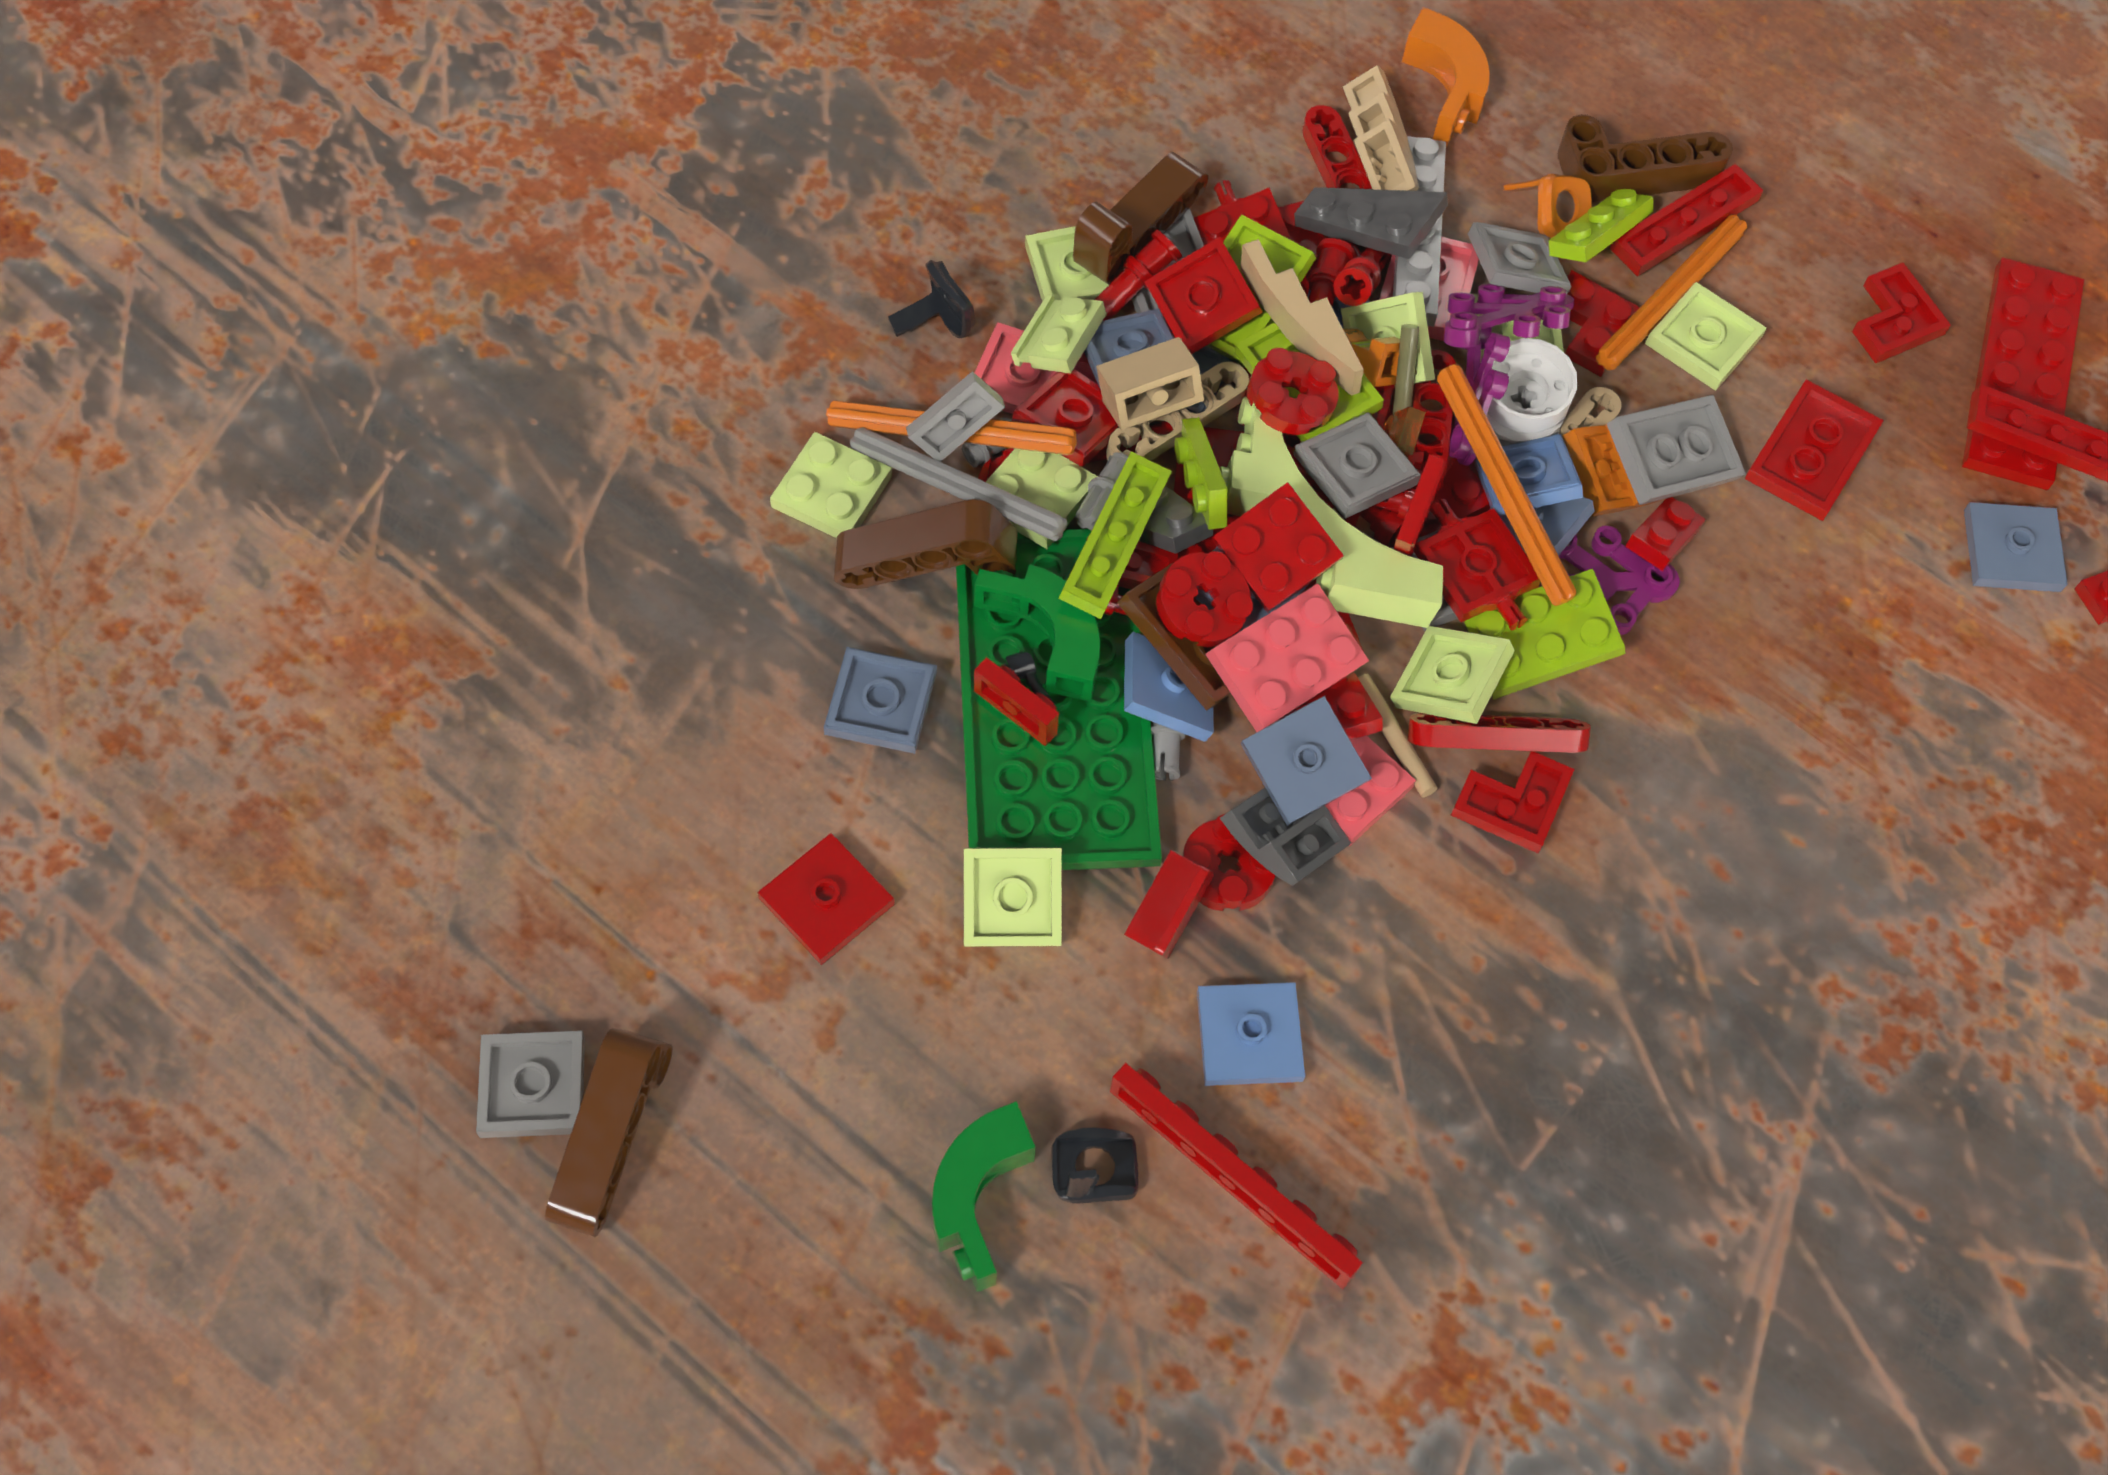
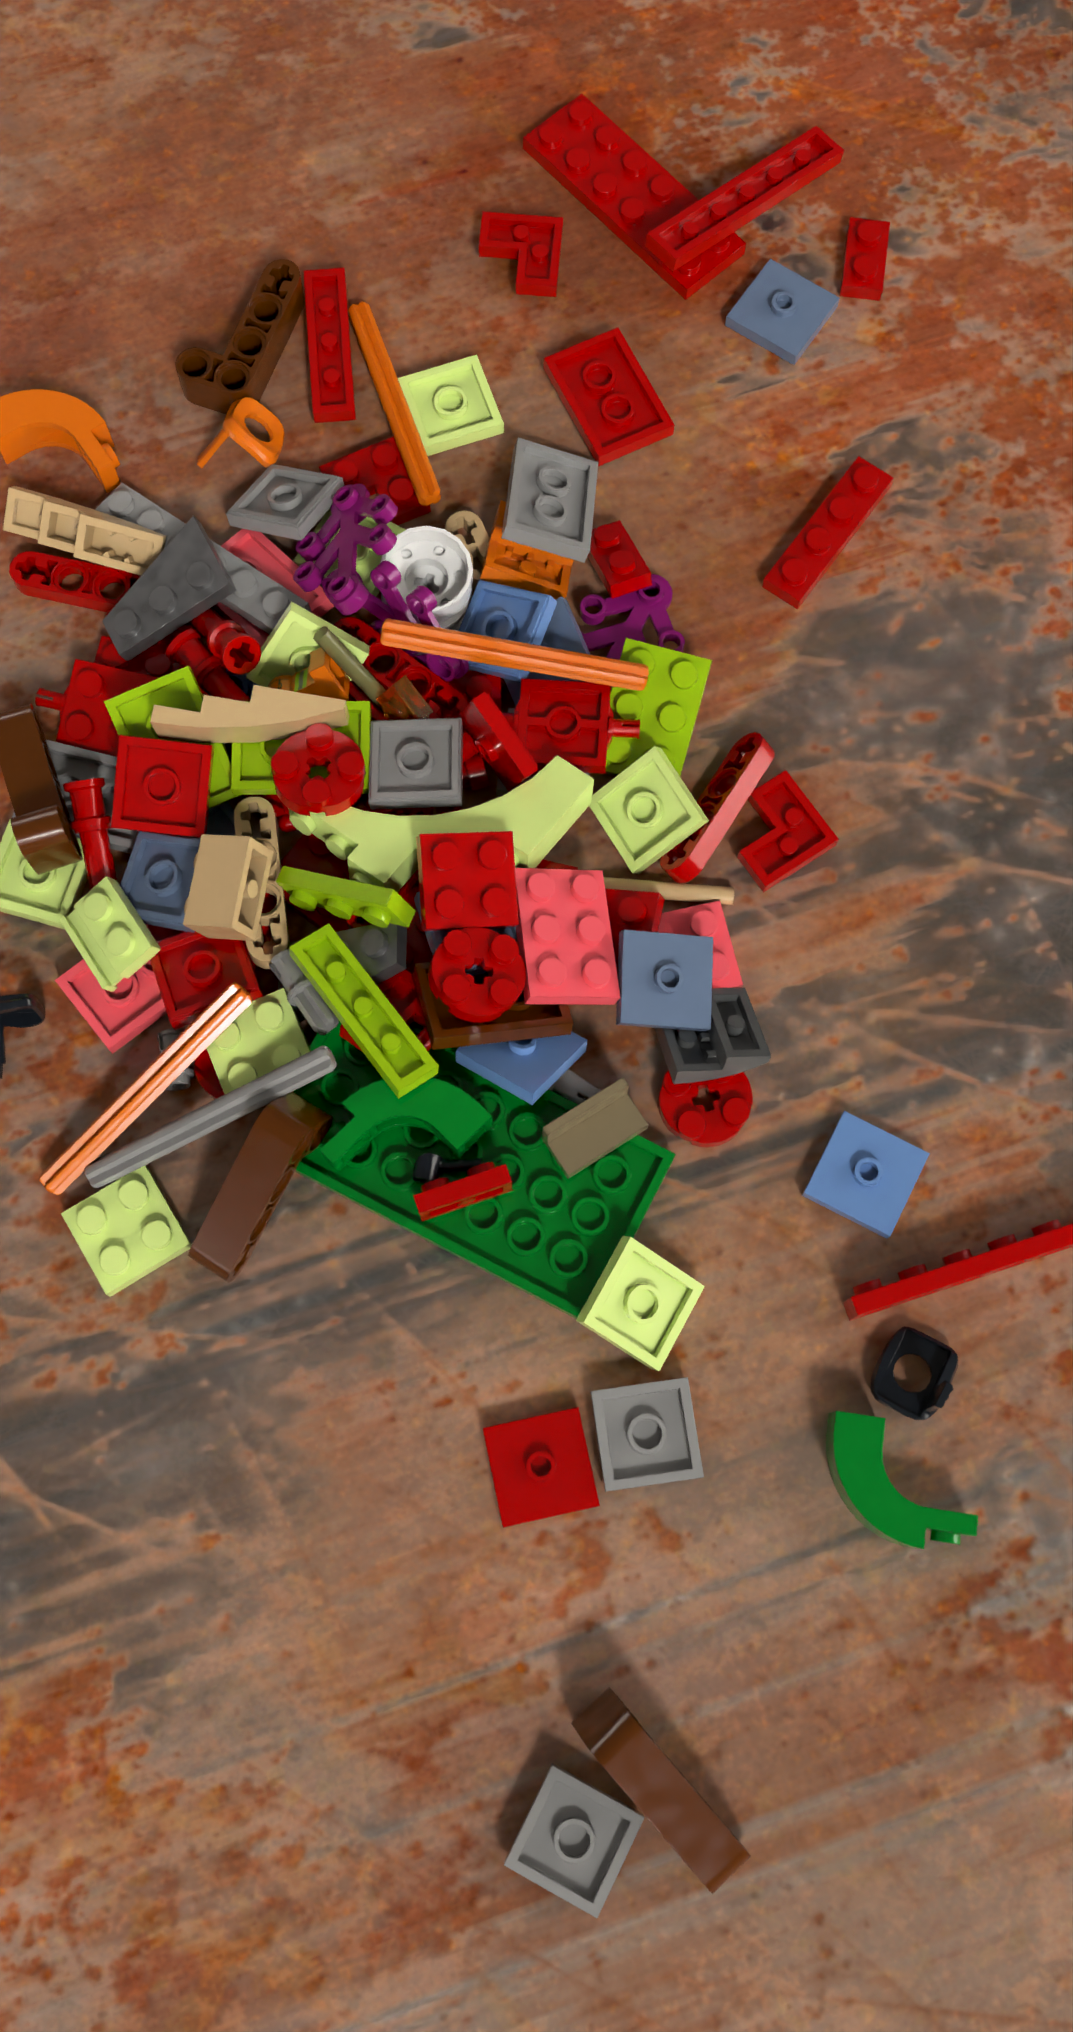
camera: 55 degrees left, 10 degrees up
sand blue plate [824,647,937,754] -> none
light grey plate [906,371,1005,462] -> none
red panel [1124,850,1214,959] -> none
lime plate [1549,189,1654,262] -> none
none -> dark tan panel [542,1077,648,1179]
none -> light grey plate [590,1377,704,1492]
none -> red plate [762,456,894,609]

